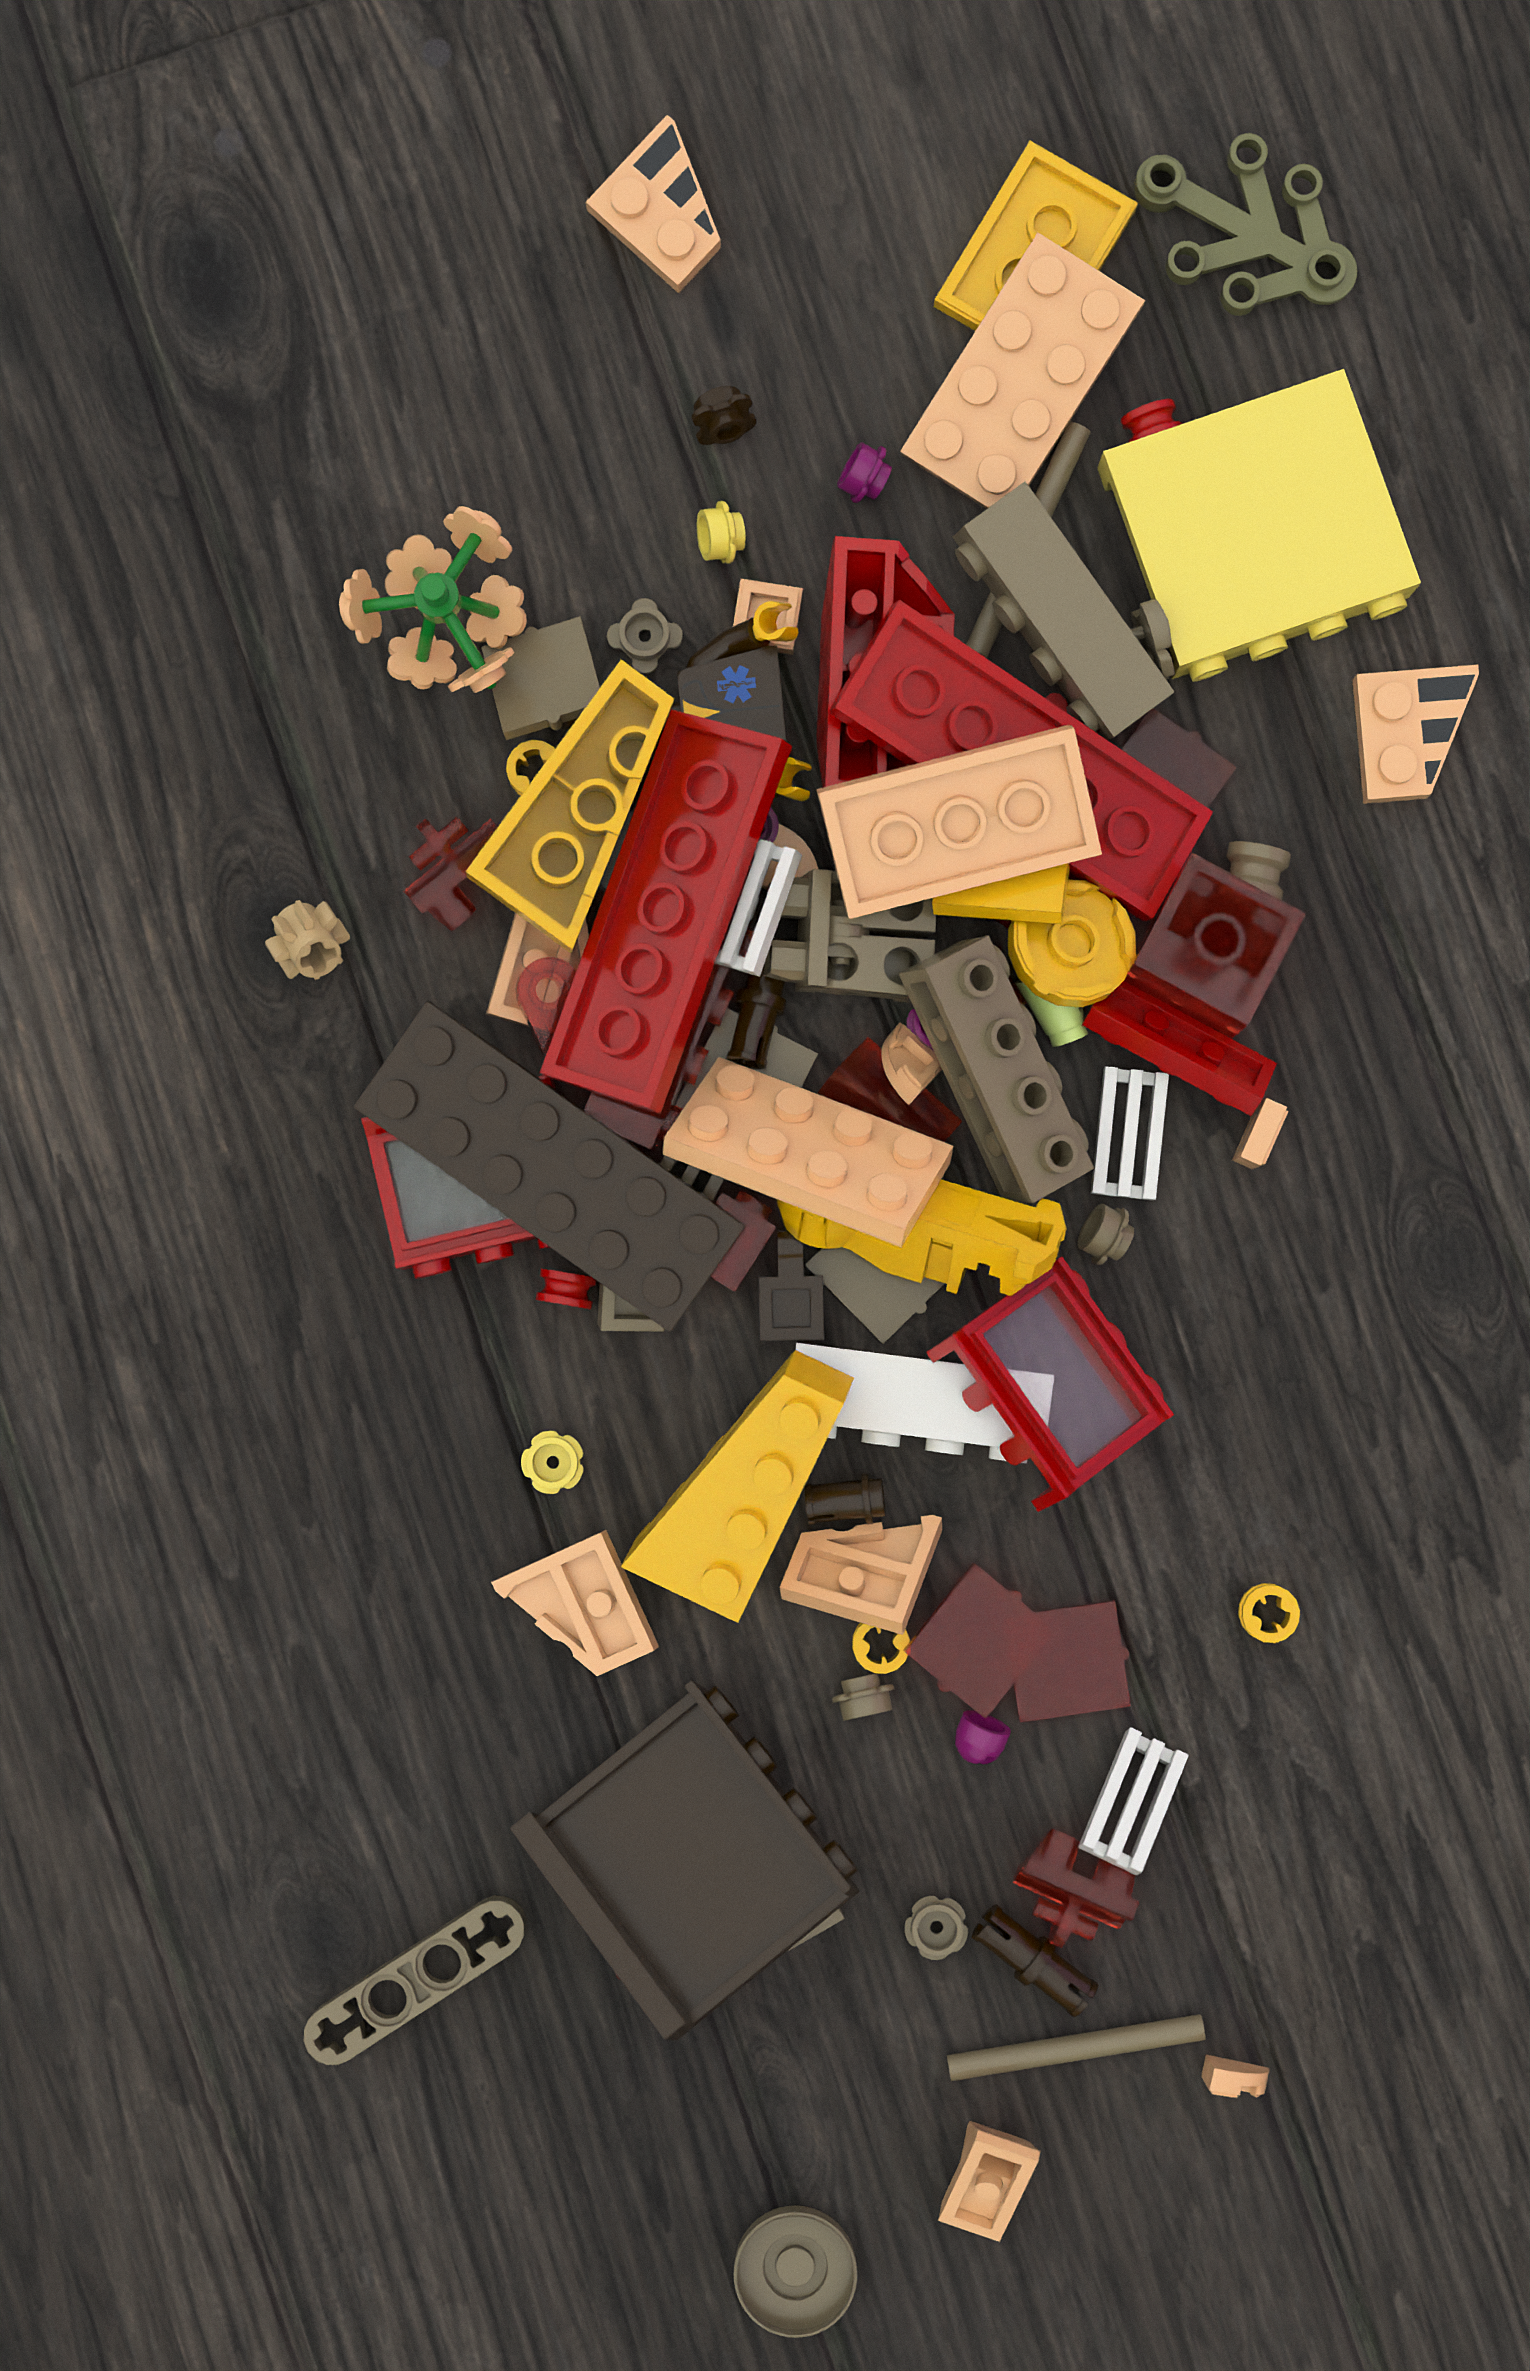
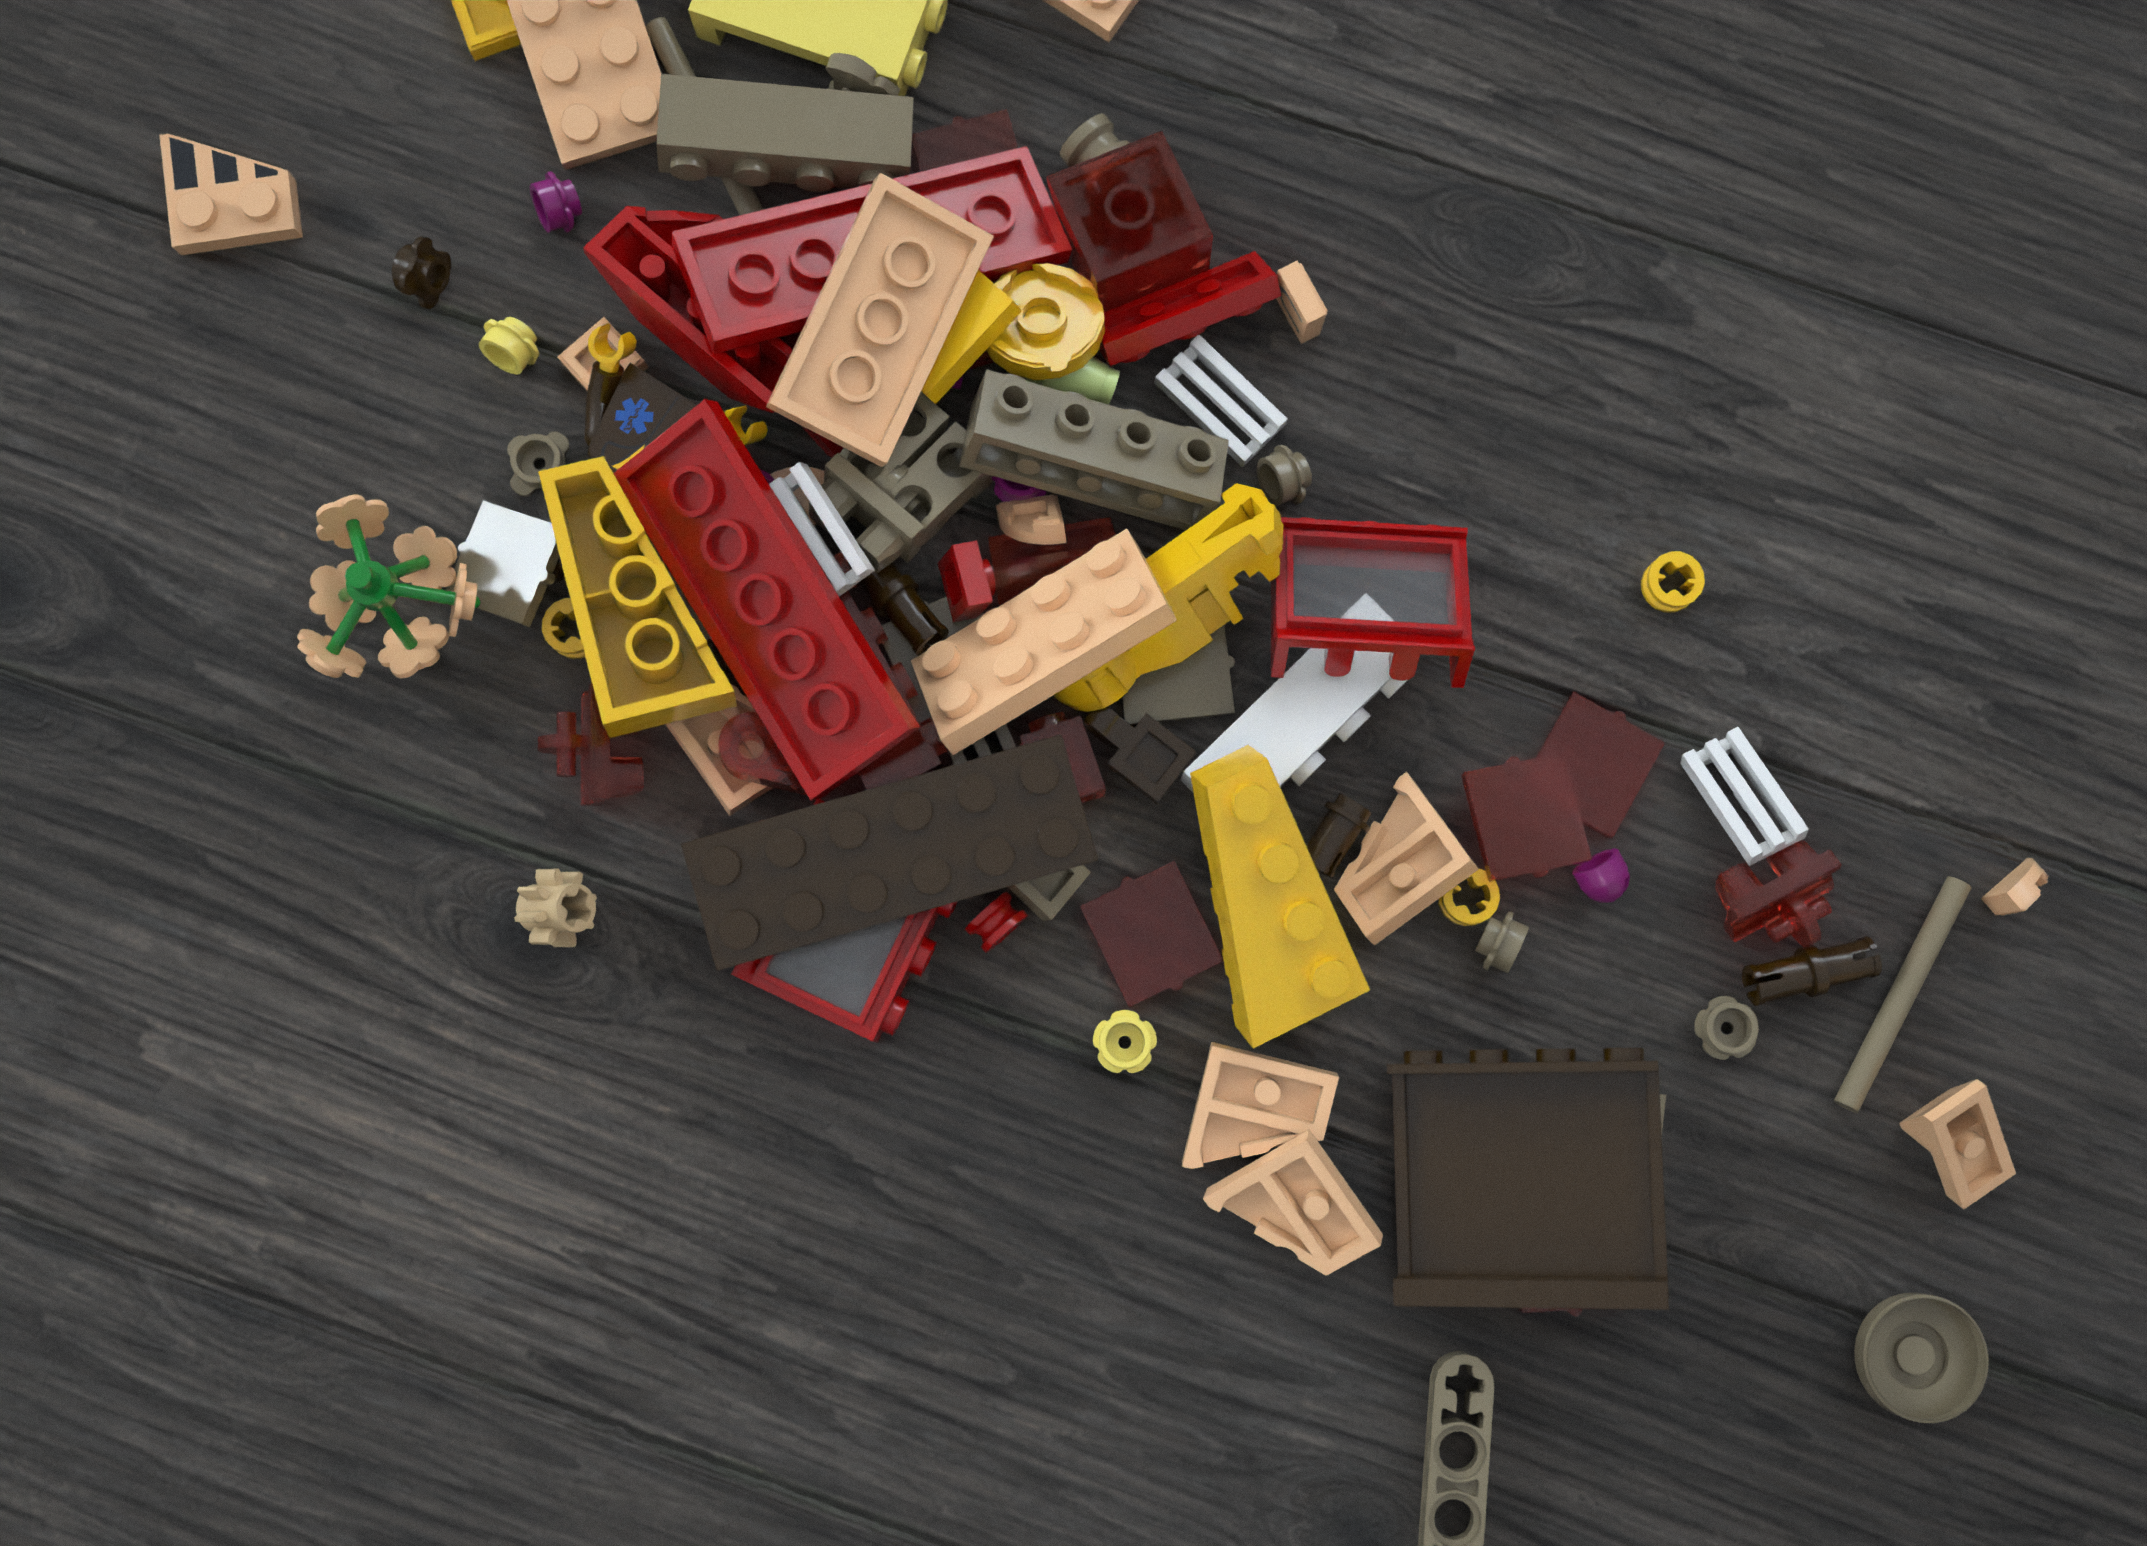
camera: 60 degrees left, 5 degrees down
none -> red plate [938,540,995,623]
none -> clear red piece [1080,861,1223,1007]
none -> light nougat wing [1203,1129,1383,1276]

